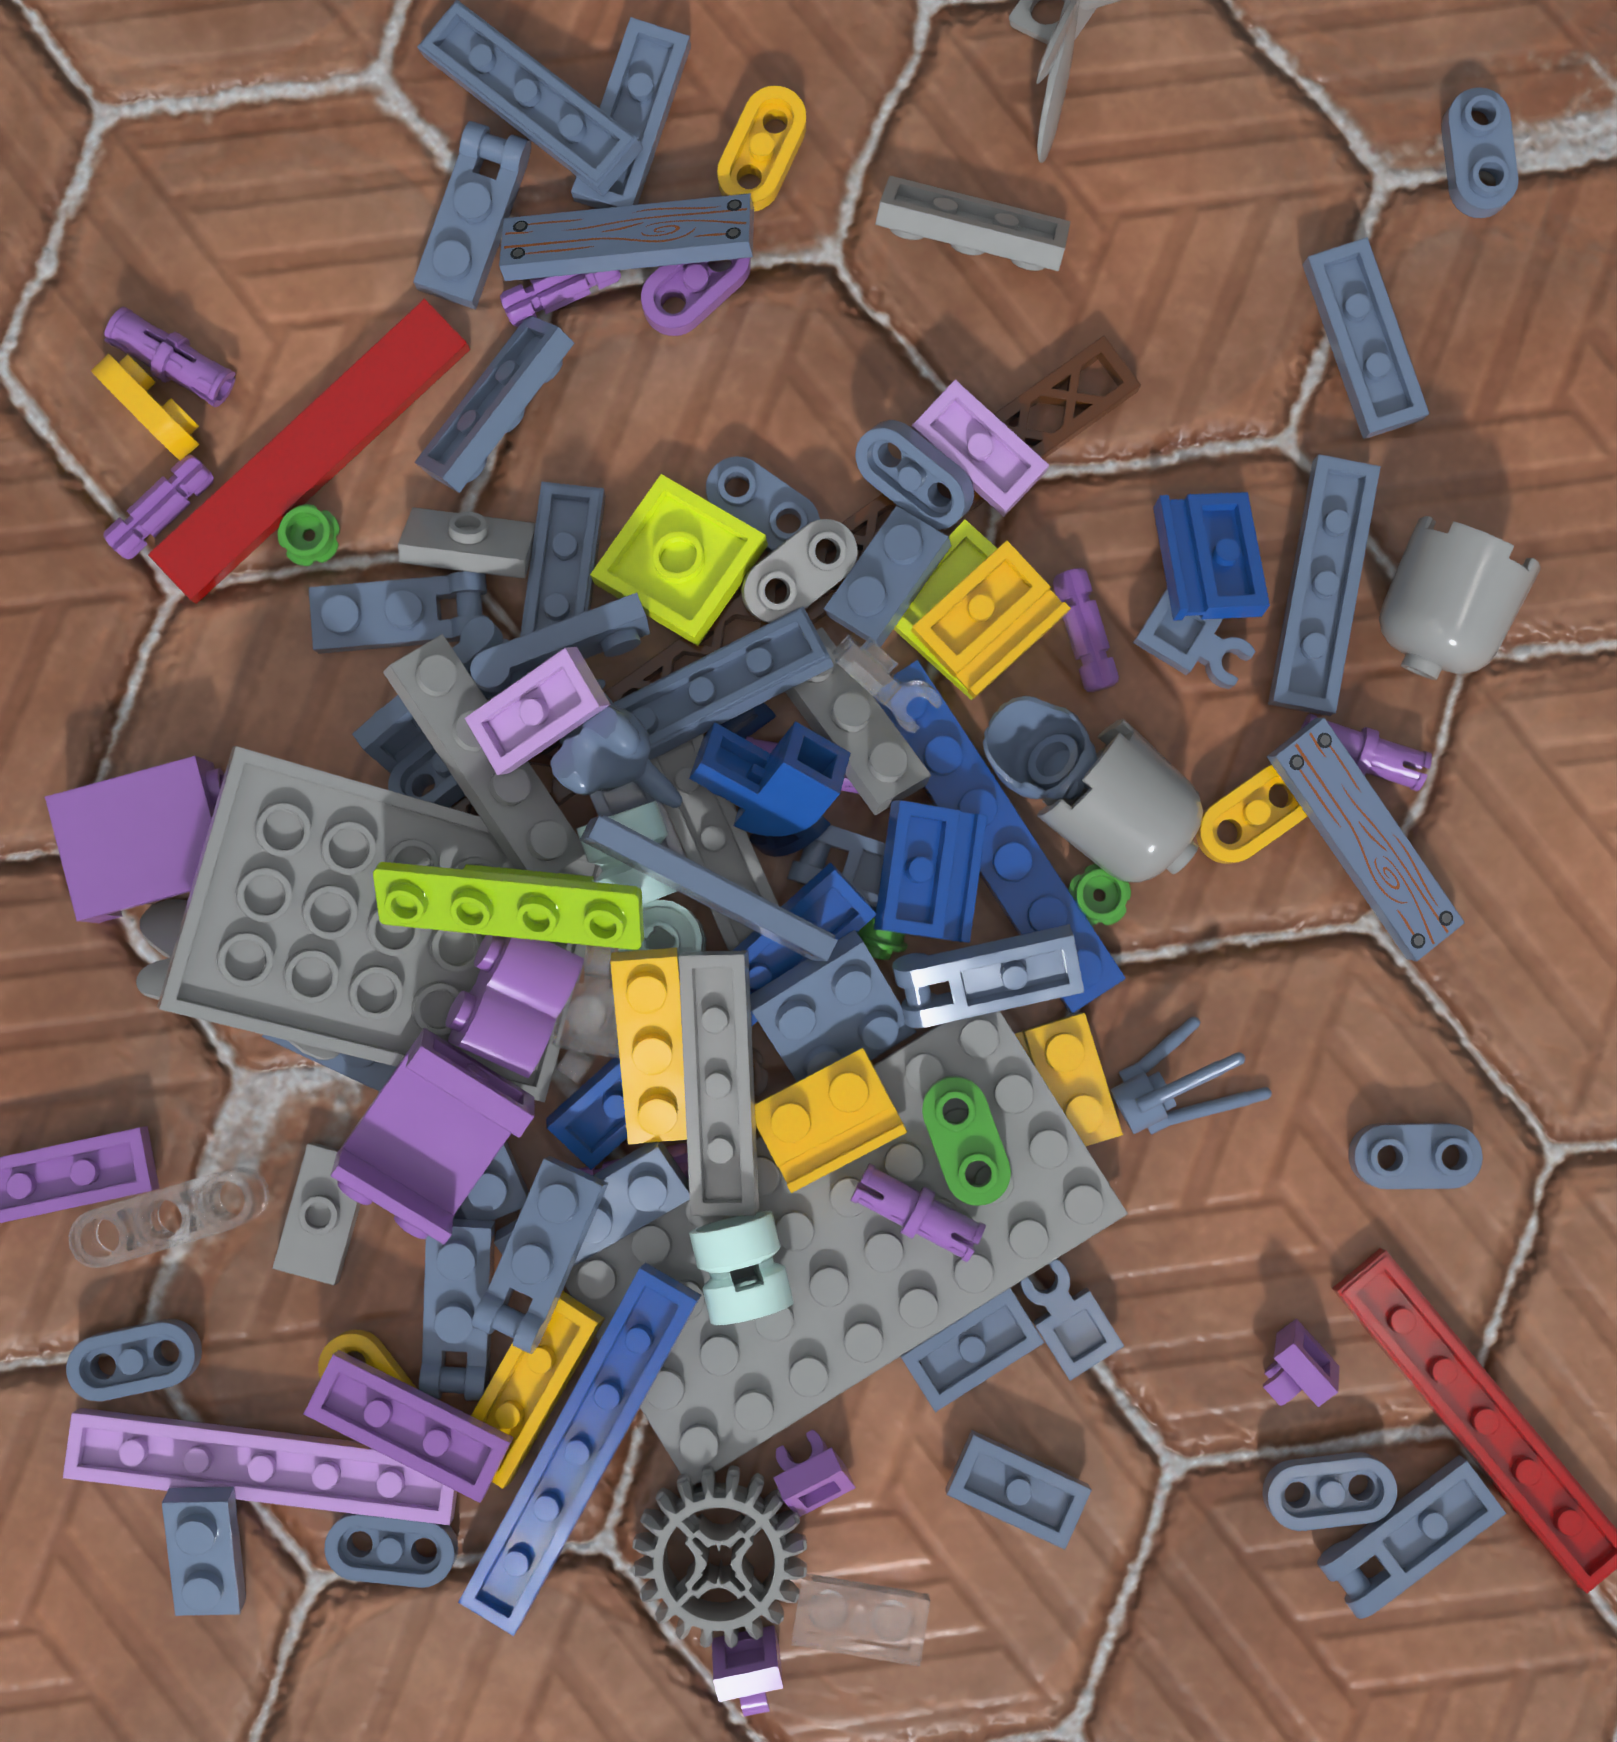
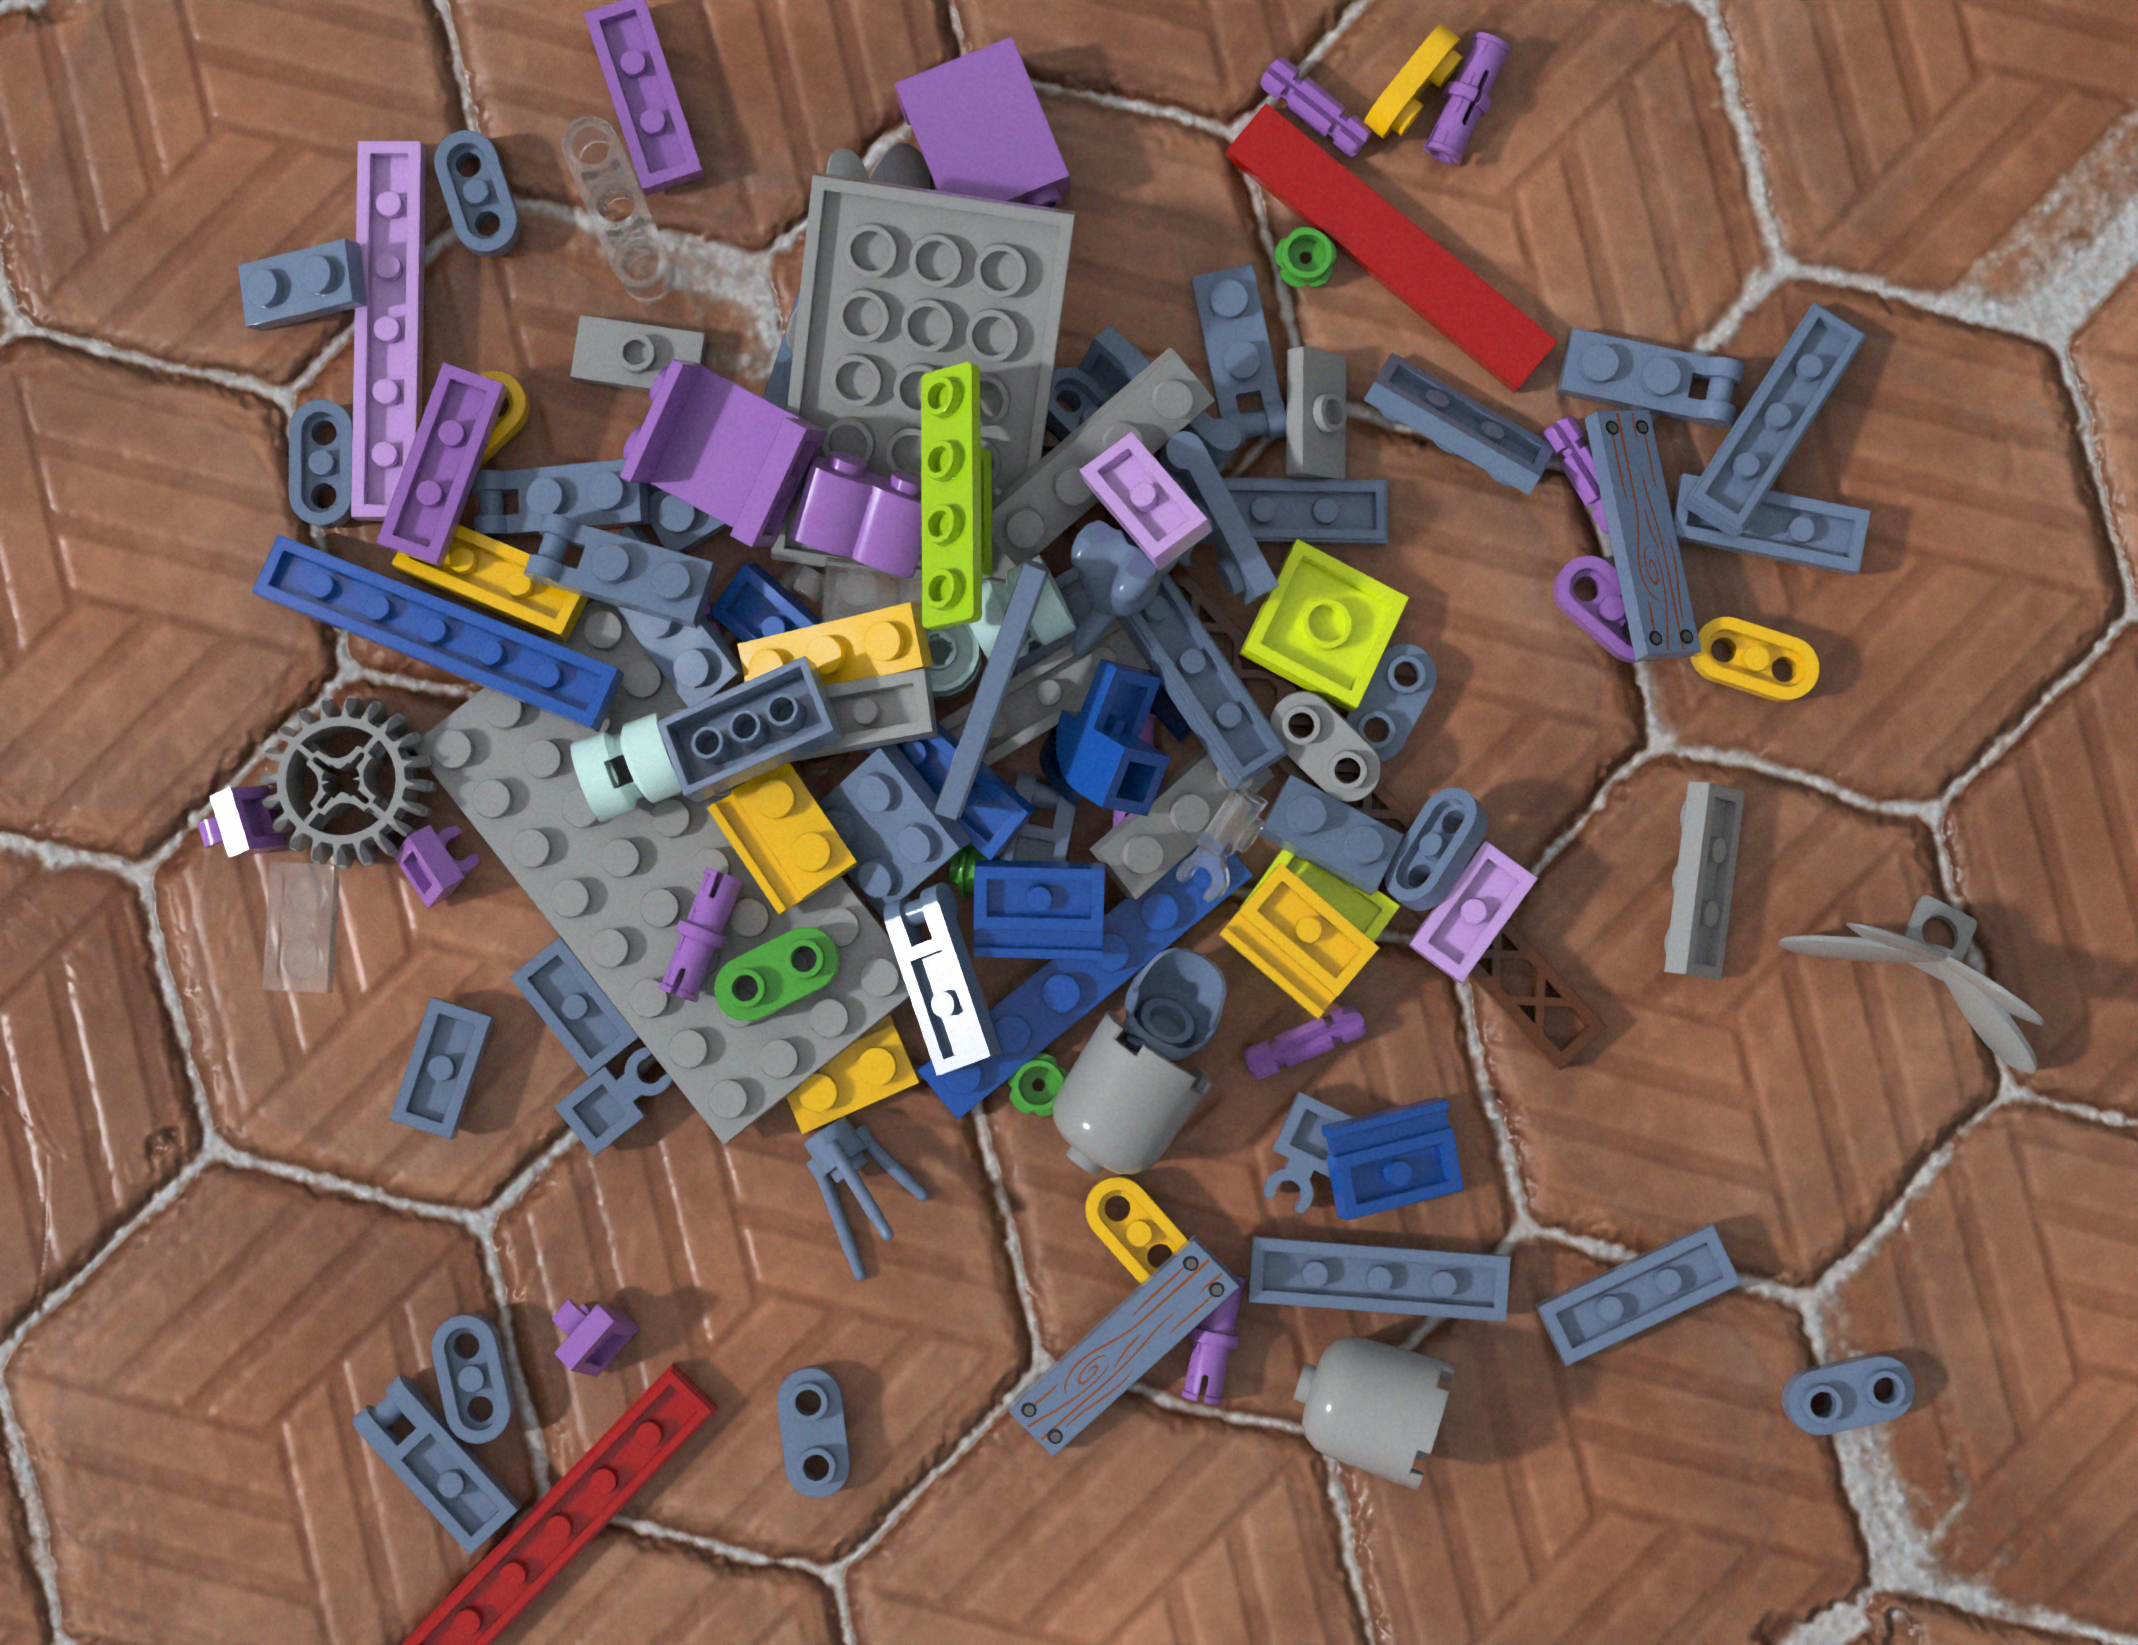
camera: 85 degrees right, 0 degrees up
none -> sand blue piece [656,656,844,803]

